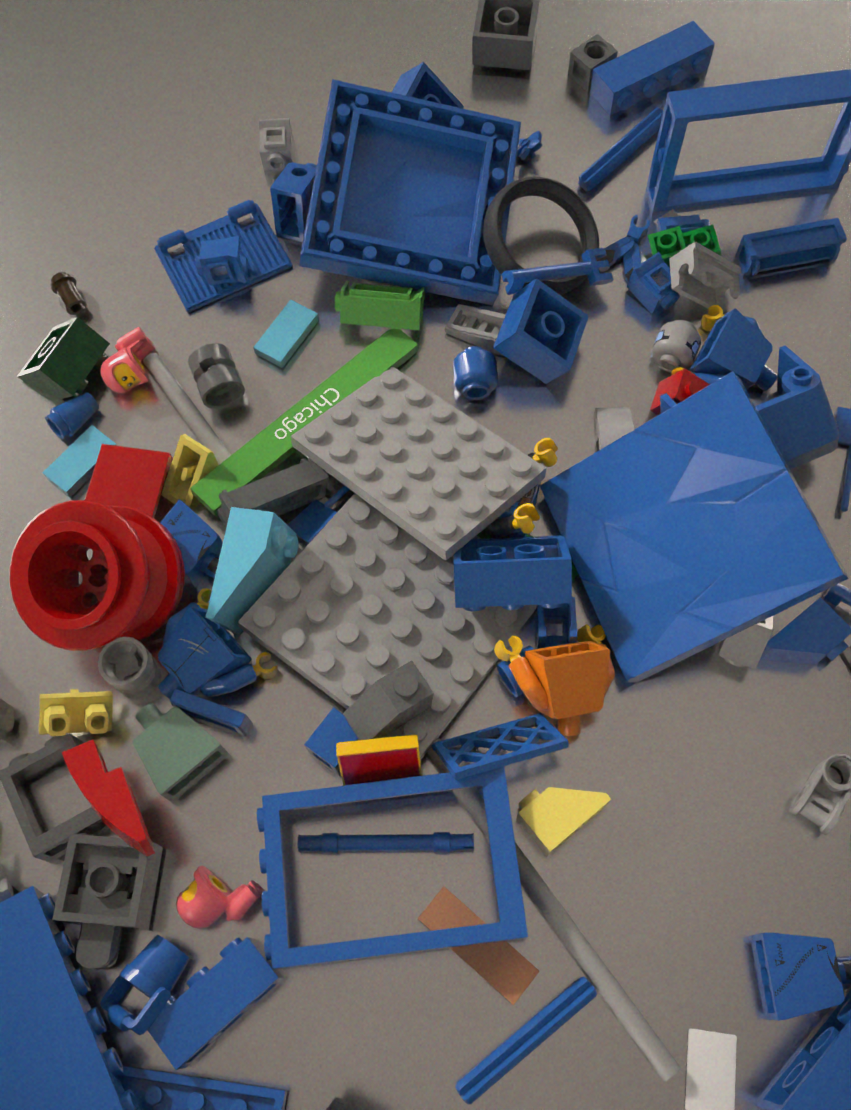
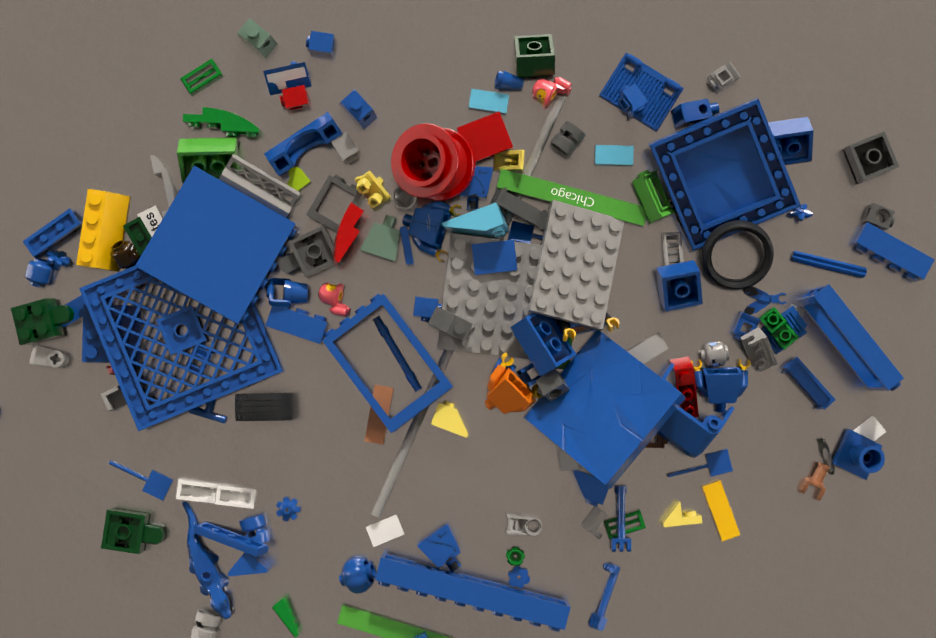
camera: 55 degrees right, 20 degrees up
dark brown pin [51,272,87,315] -> none
red tile [336,734,422,786] -> none
blue window [431,713,569,780] -> none
blue head [453,346,498,400] -> none
blue axle [456,977,597,1105] -> none
blue hinge [501,248,614,295] -> none
none -> blue sticker [471,240,517,275]
none -> dark grey brick [536,369,570,402]

